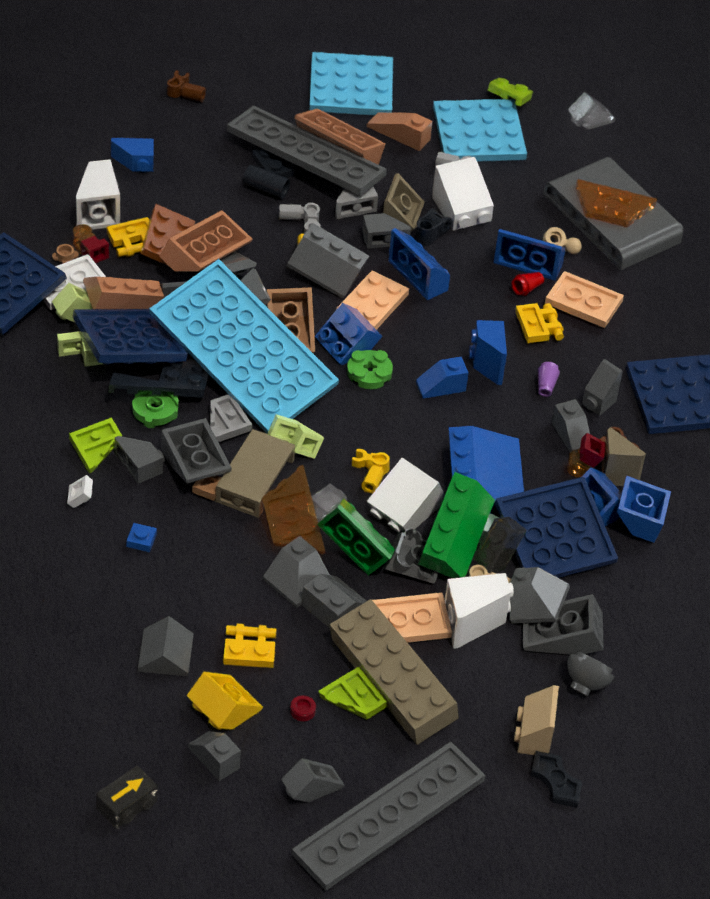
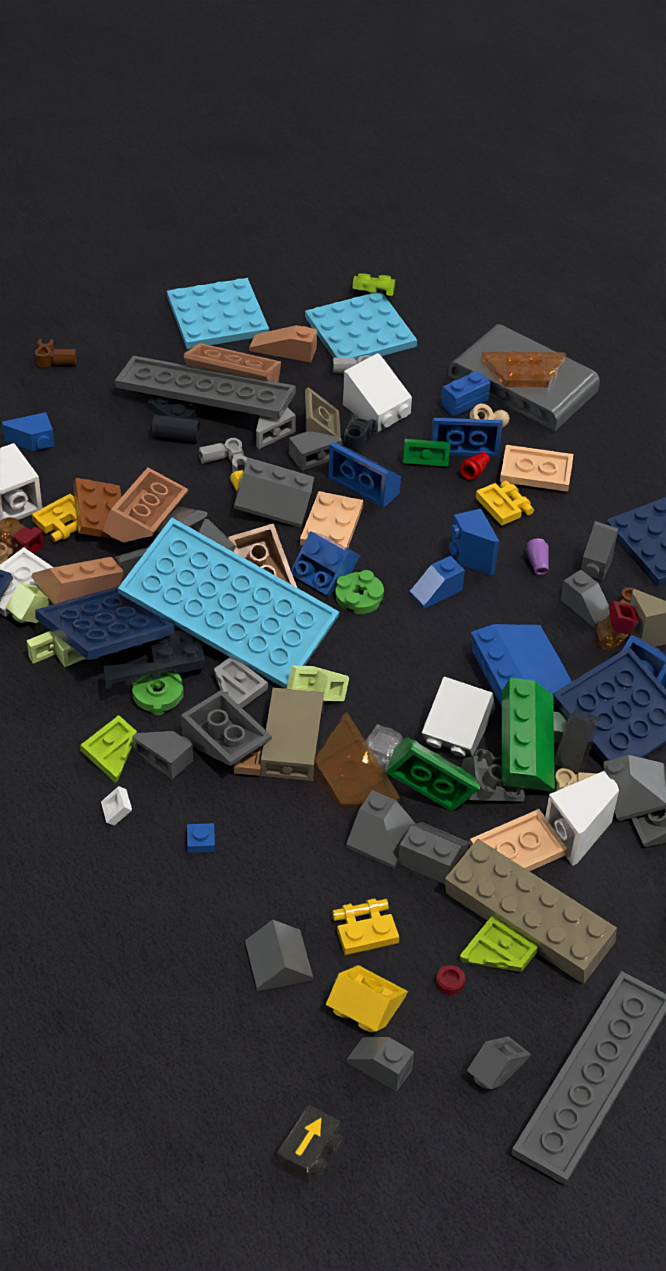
camera: 15 degrees left, 0 degrees up
yellow bar [352,449,390,494] -> none
clear slope [568,92,616,130] -> none
none -> green plate [403,439,450,467]
none -> blue brick [441,371,490,416]

